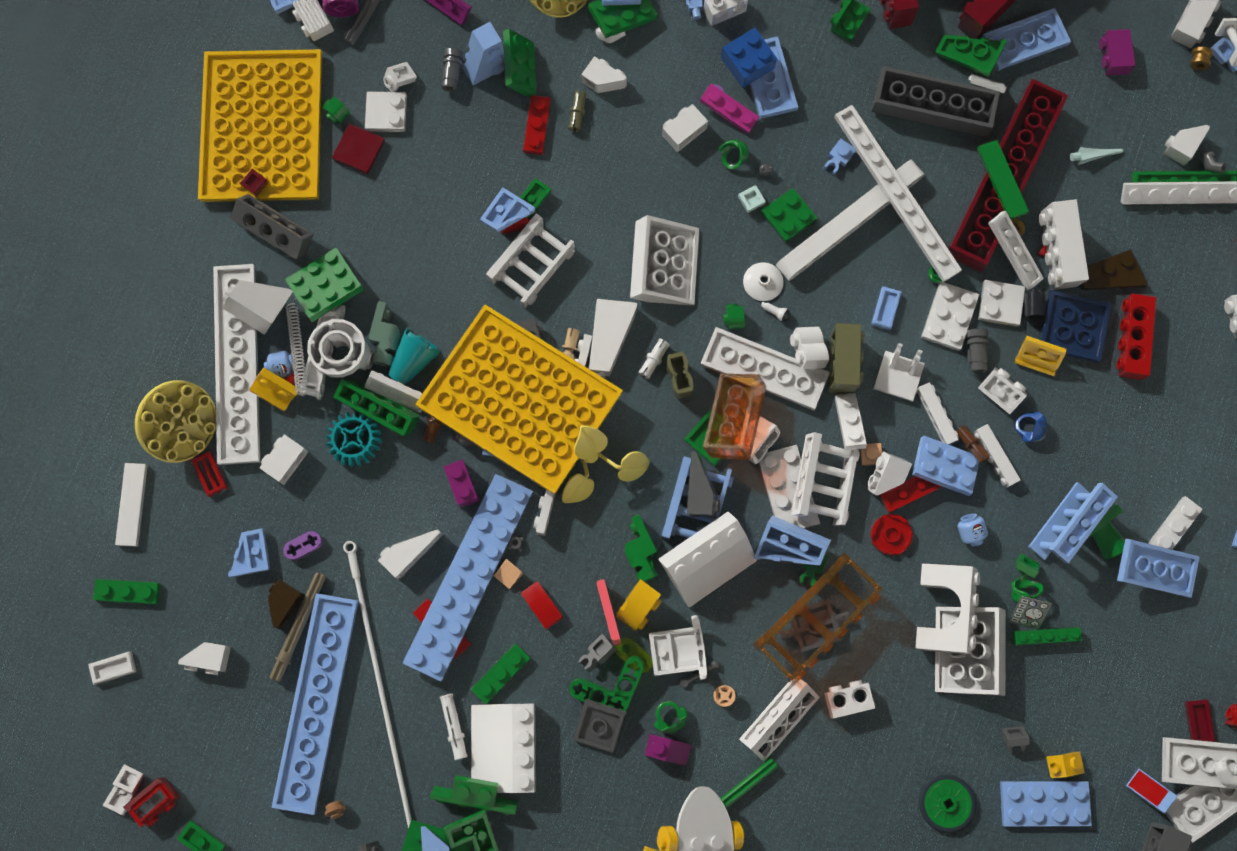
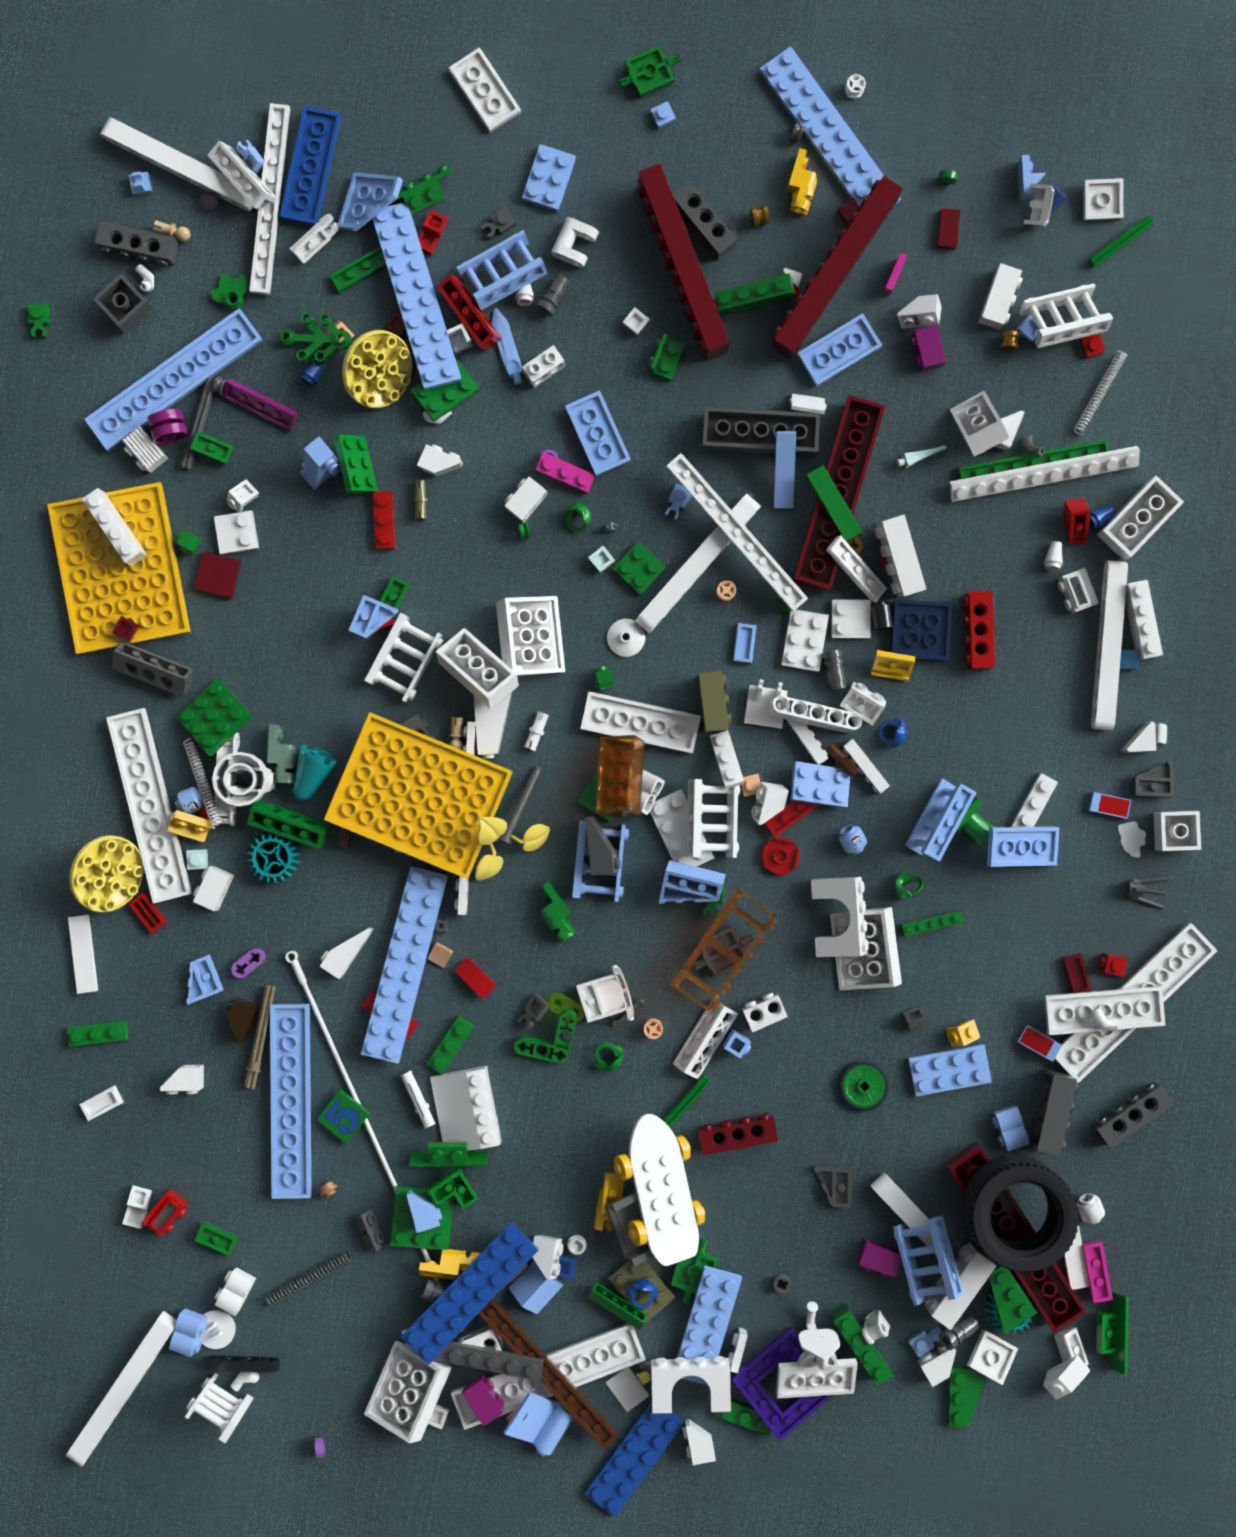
camera: 15 degrees left, 10 degrees up
white slope [222,280,293,335] -> none
white plate [364,371,422,413] -> none
dark grey axle [441,48,464,92] -> none
magenta brick [444,459,479,509] -> none
dark grey tile [573,699,626,754] -> none
coral tile [597,579,621,646] -> none
yellow brick [615,579,662,632] -> none
magenta slope [644,734,691,766] -> none
white slope [659,512,757,607] -> none
olive brick [667,352,693,399] -> none
blue brick [721,28,777,89] -> none
white piece [761,302,790,322] -> none
white brick [790,327,829,369] -> none
green wing [935,35,1007,77] -> none
sticker [1009,596,1052,629] -> none
green plate [1015,553,1039,578] -> none
dark brown wing [1080,249,1148,290] -> none
none -> white brick [82,488,147,566]
none -> light aqua plate [186,849,208,870]
none -> green plate [190,431,234,465]
none -> green tile [317,1089,371,1144]
none -> white brick [436,628,519,710]
none -> dark grey bar [498,766,541,845]
none -> green bush [518,521,531,540]
none -> dark red brick [697,1113,778,1156]
none -> light nougat wheel [716,581,736,602]
none -> light blue brick [723,1029,751,1059]
none -> white beam [767,696,862,733]
none -> light blue tile [774,431,796,508]
none -> white slope [897,294,941,329]
none -> white slope [949,391,1009,457]
none -> white cone [1043,541,1063,571]

